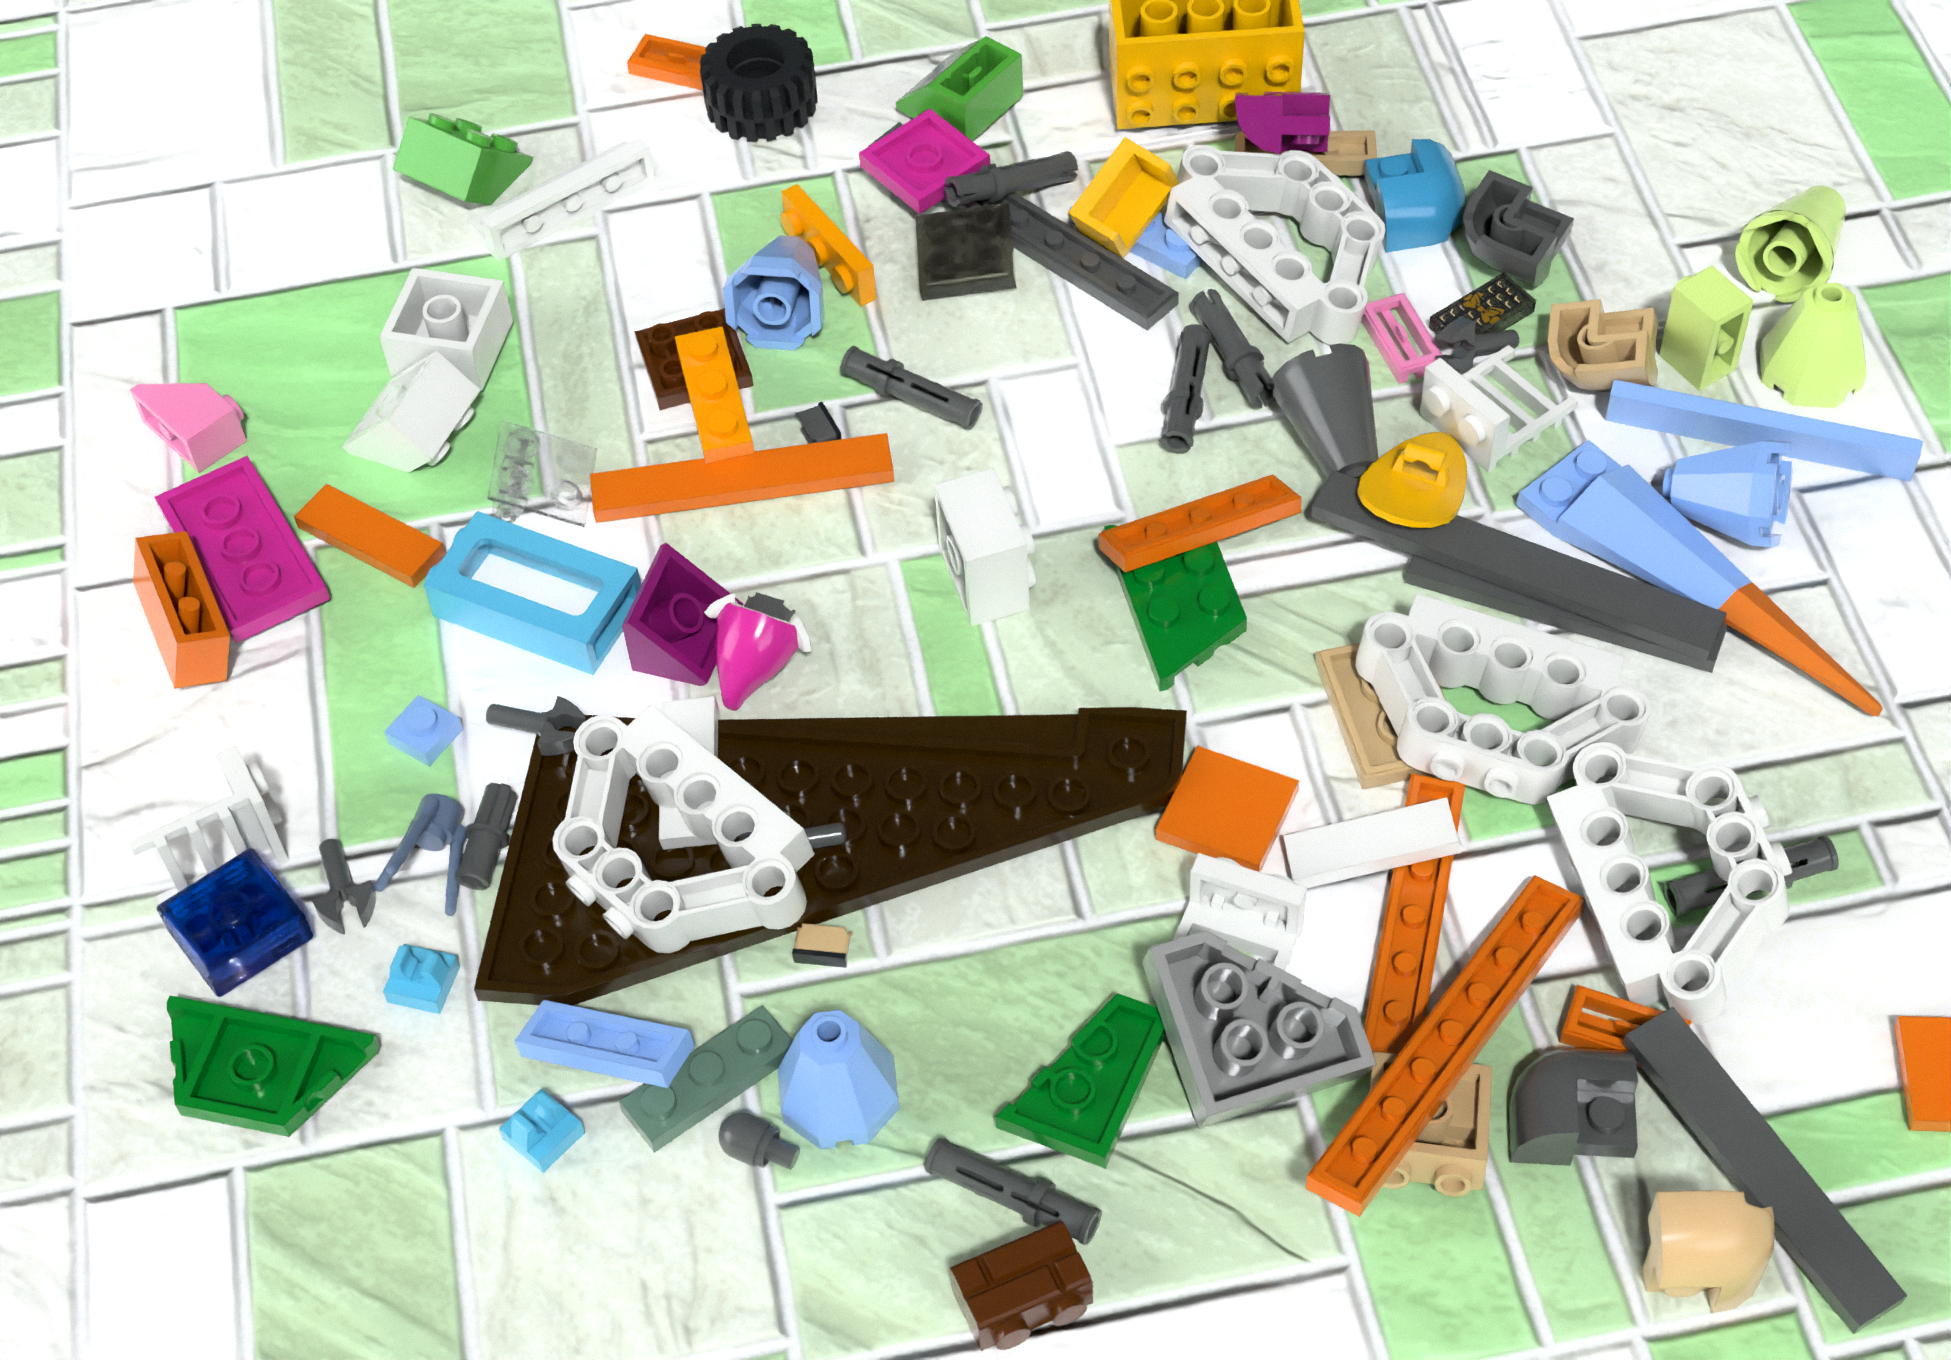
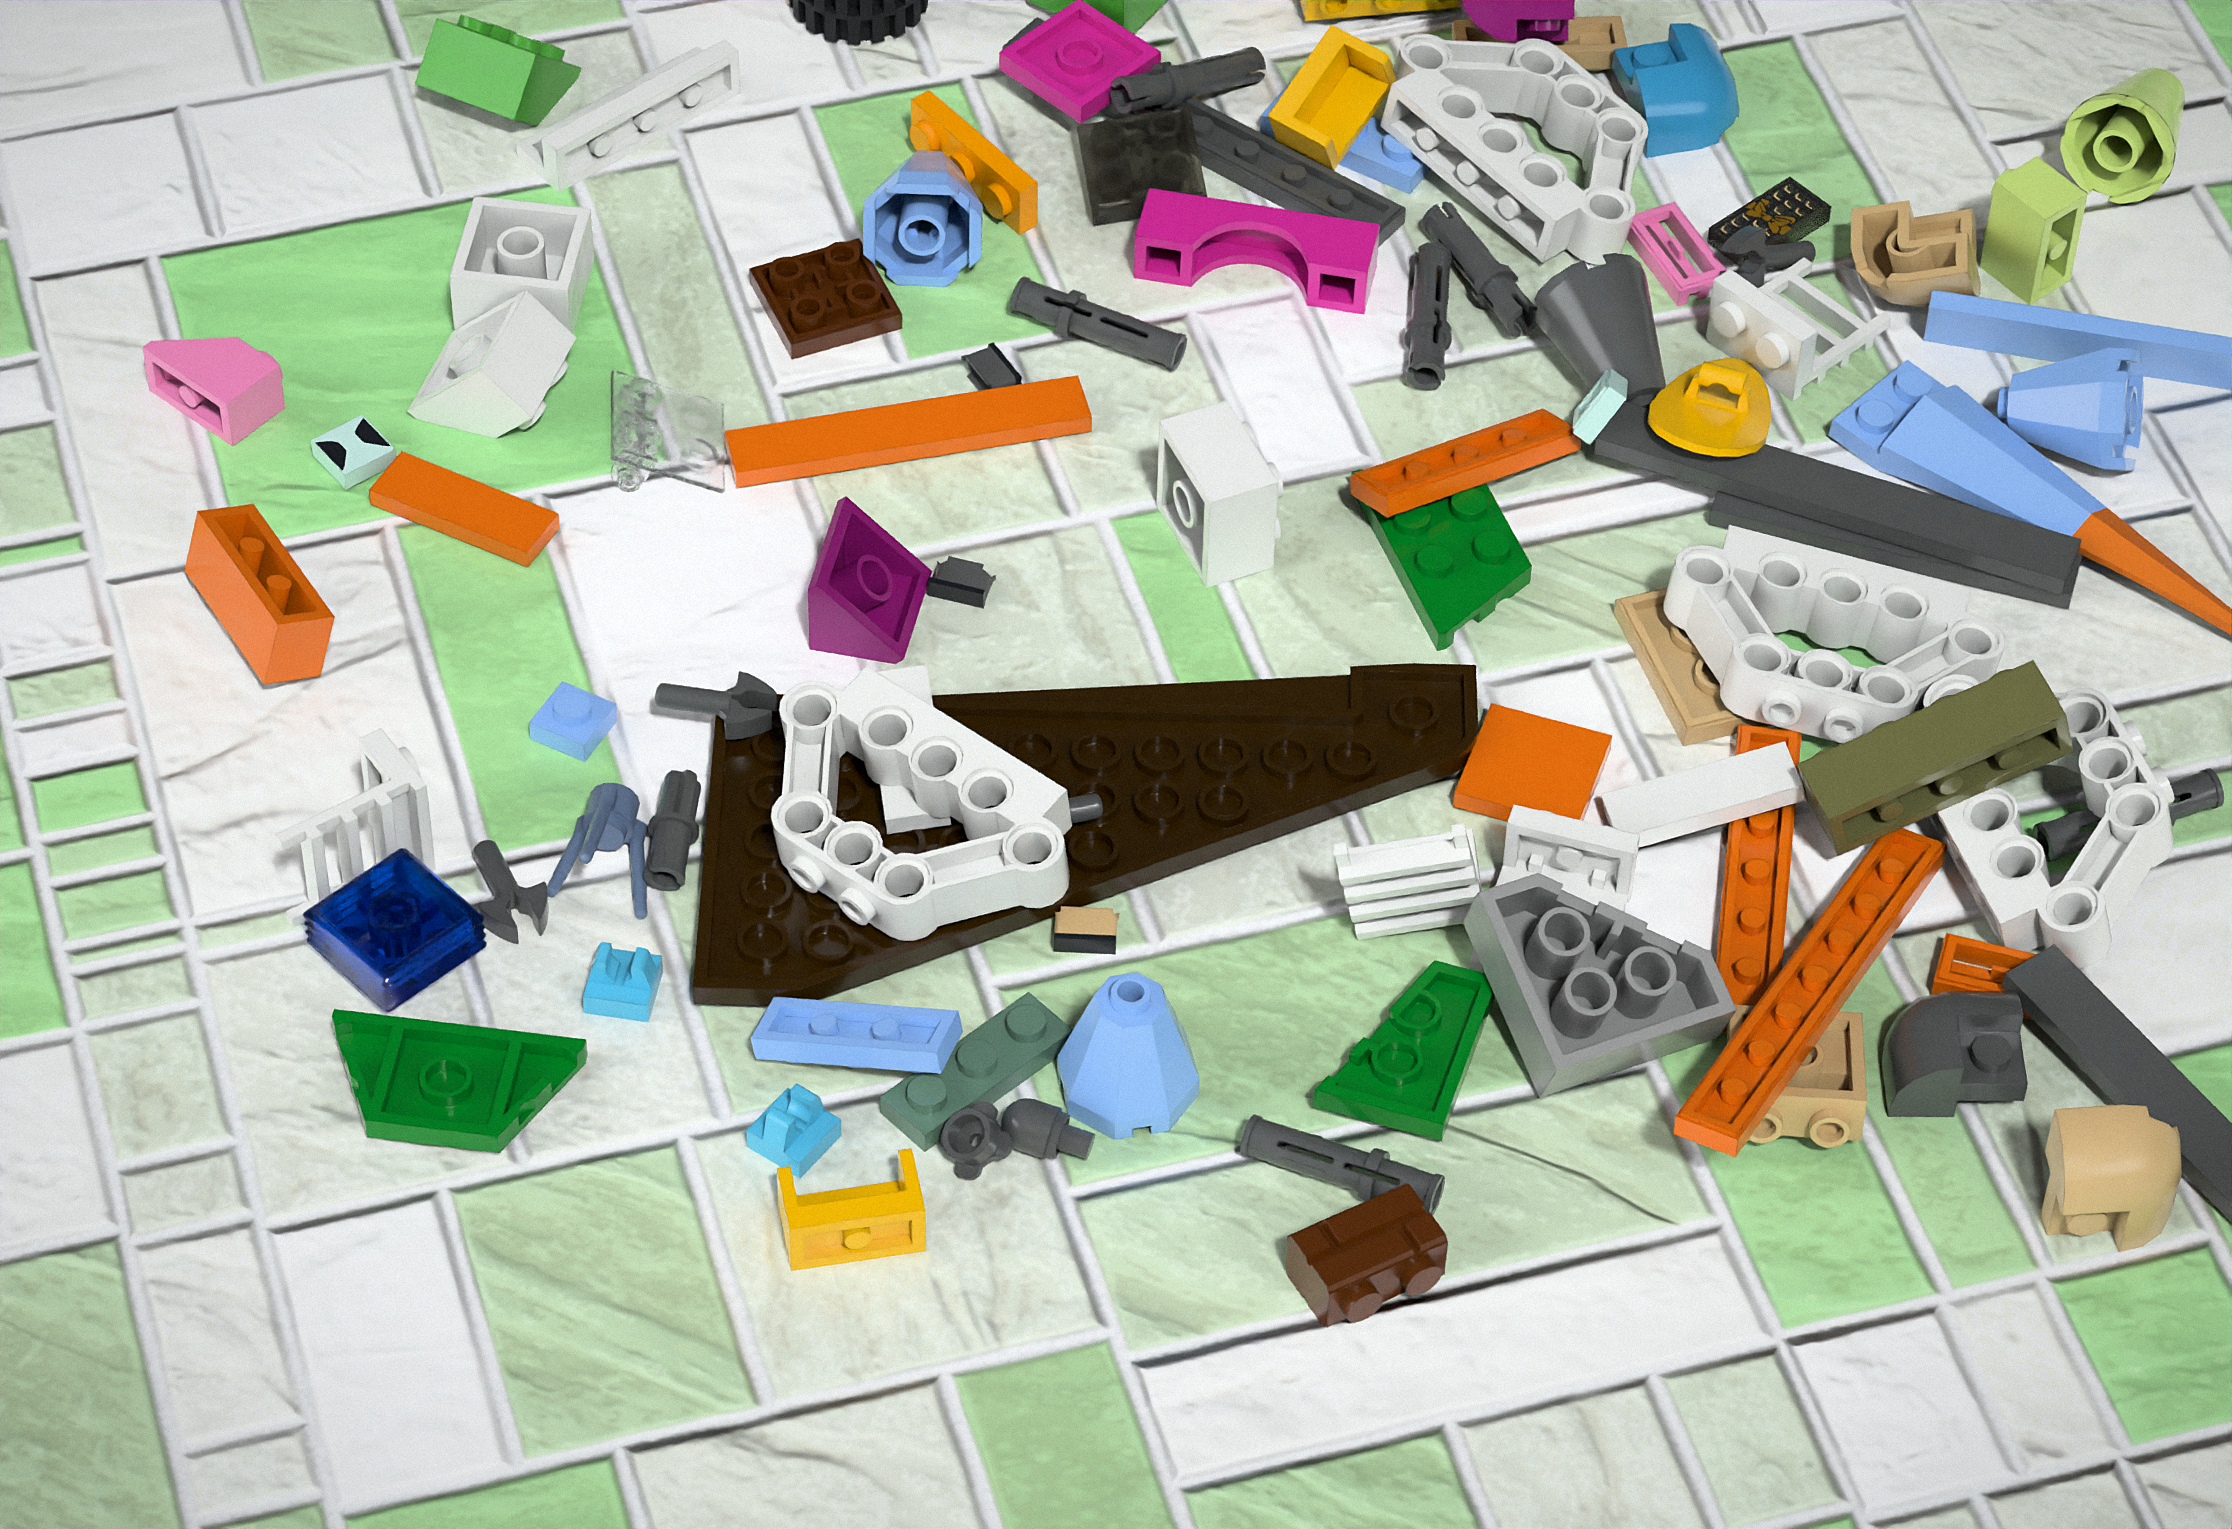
camera: 10 degrees left, 5 degrees down
dark pink plate [154,456,330,644] -> none
medium azure piece [424,511,641,676] -> none
light orange plate [674,327,754,463] -> none
dark pink hat [704,593,811,711] -> none
dark grey brick [1463,170,1574,287] -> none
yellowish green cone [1760,282,1867,408] -> none
none -> light aqua tile [311,415,396,490]
none -> yellow panel [777,1148,926,1271]
none -> dark grey plate [940,1101,1014,1180]
none -> dark pink arch [1134,188,1380,315]
none -> white plate [1333,823,1482,940]
none -> light aqua tile [1572,369,1628,445]
none -> olive brick [1797,660,2074,856]

